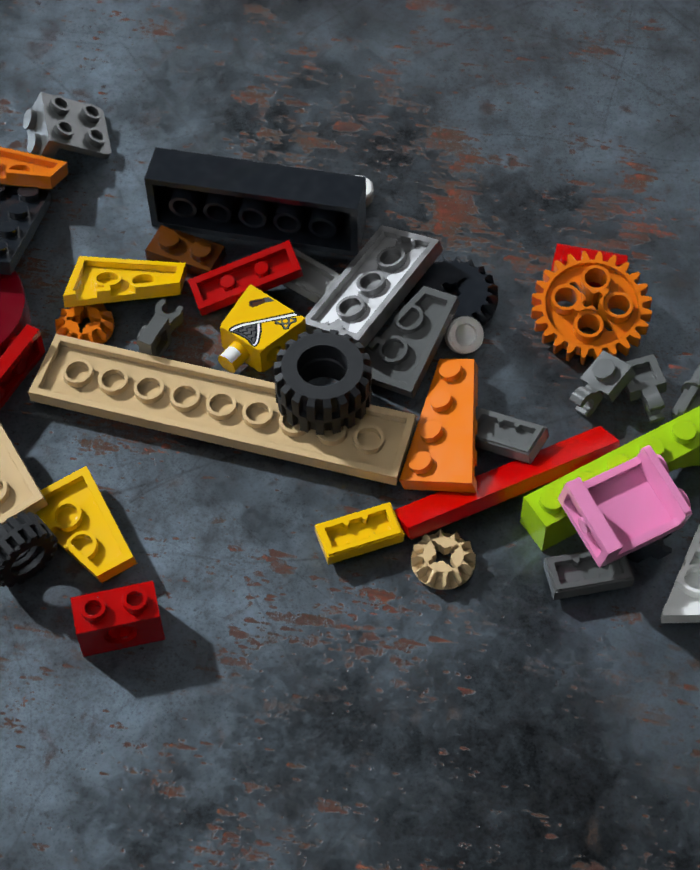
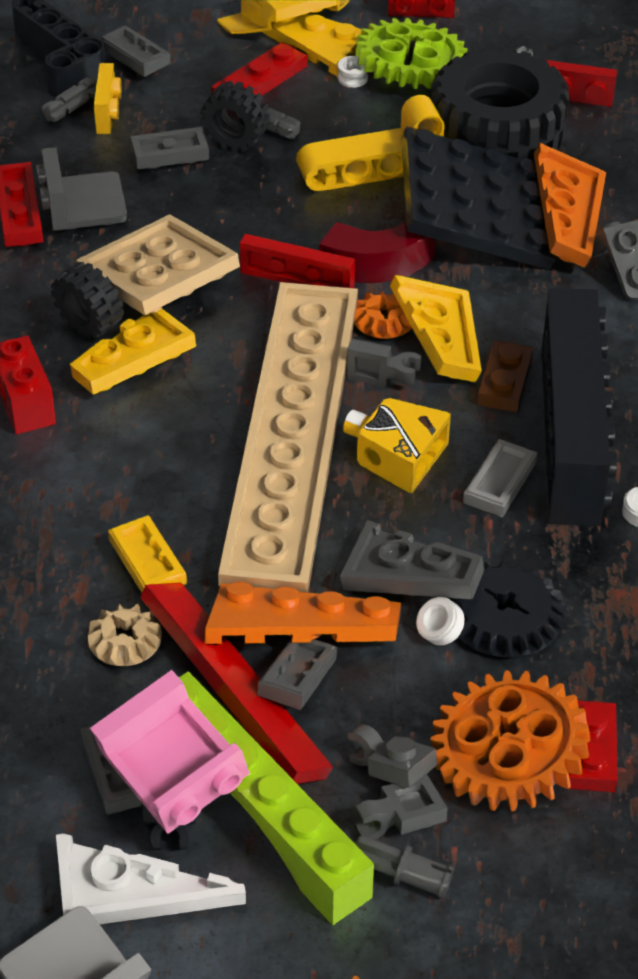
camera: 80 degrees right, 10 degrees down
red plate [188,240,304,316] -> none
black tyre [274,329,372,435] -> none
flat silver piece [305,225,443,348] -> none

